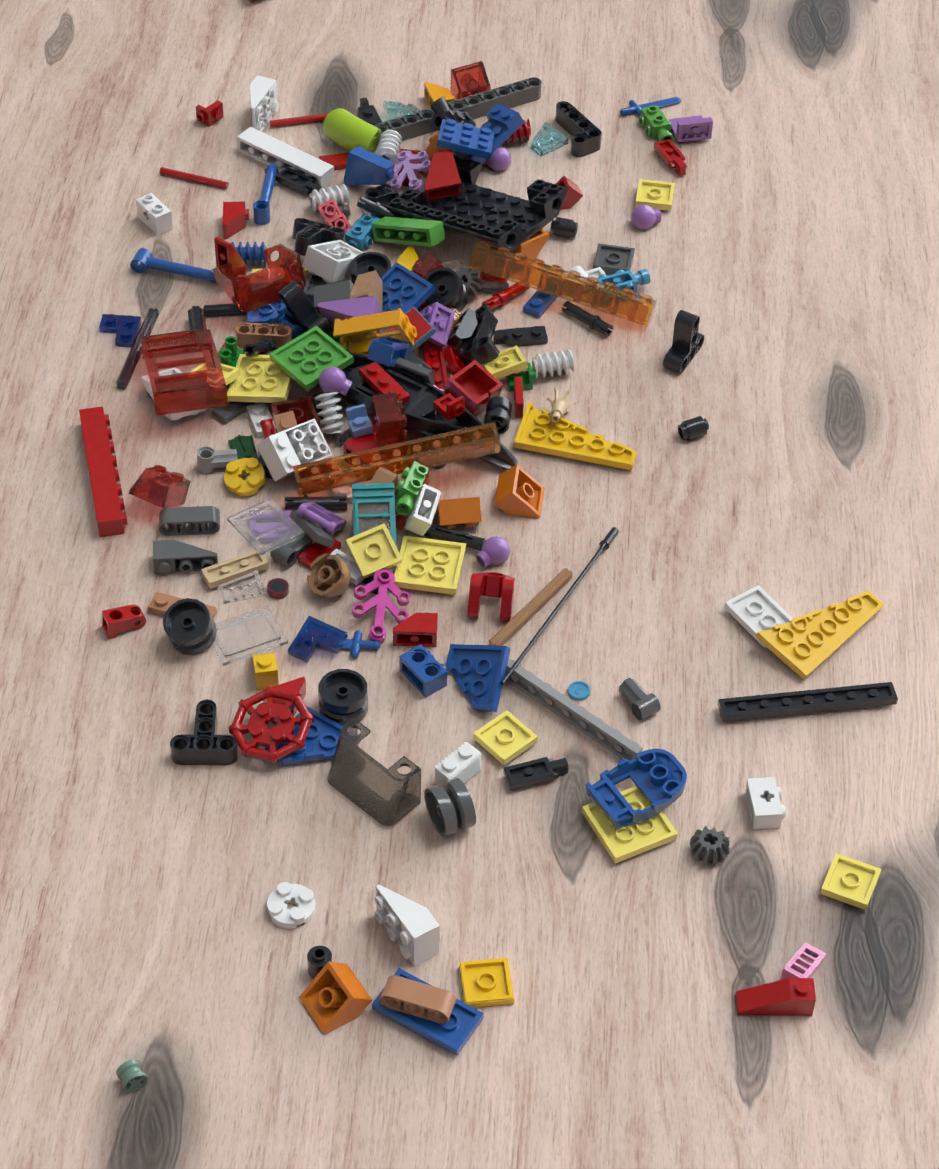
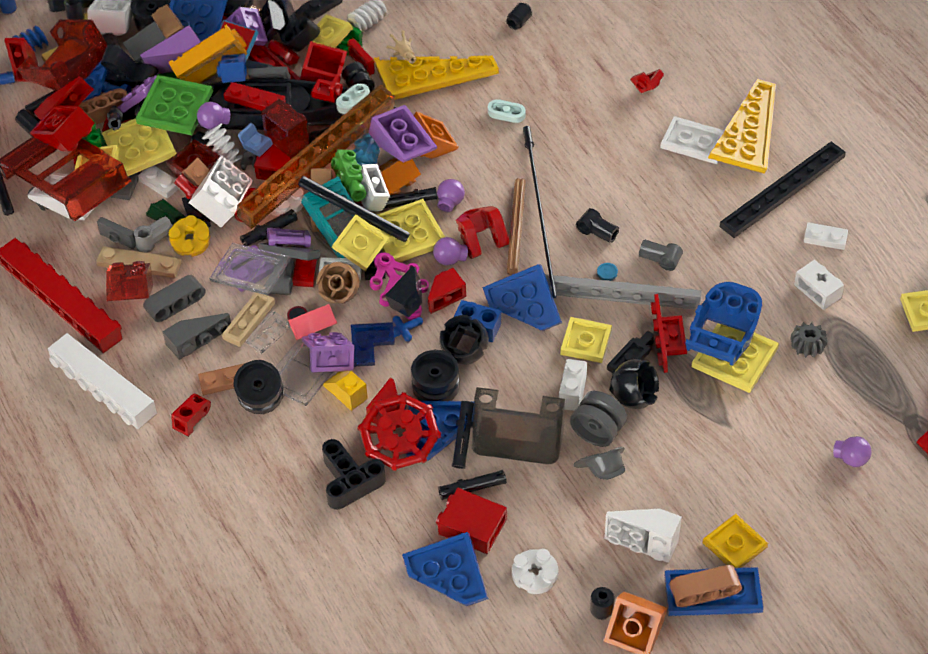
camera: 30 degrees left, 5 degrees up
none -> red slope [30,105,95,152]
none -> red slope [34,76,94,120]
none -> white brick [48,333,157,429]
none -> tan plate [96,246,182,278]
none -> dark grey plate [97,217,136,249]
none -> medium lavender plate [117,76,157,113]
none -> coral slope [288,304,337,340]
none -> black axle [298,176,410,242]
none -> medium lavender bracket [302,332,354,372]
none -> light aqua plate [336,84,370,114]
none -> dark azure brick [352,134,380,166]
none -> medium lavender slope [368,105,437,163]
none -> black slope [385,266,422,318]
none -> blue plate [402,532,489,606]
none -> medium lavender piece [433,237,468,266]
none -> red brick [436,488,507,555]
none -> black pin [438,470,507,500]
none -> black piece [439,315,489,365]
none -> black pin [452,401,475,469]
none -> light aqua plate [488,100,526,123]
none -> dark grey piece [574,447,625,480]
none -> black piece [576,208,619,243]
none -> black piece [609,359,659,409]
none -> red bracket [630,69,665,93]
none -> red bracket [651,294,687,373]
none -> white plate [804,222,848,250]
none -> medium lavender piece [833,436,872,467]

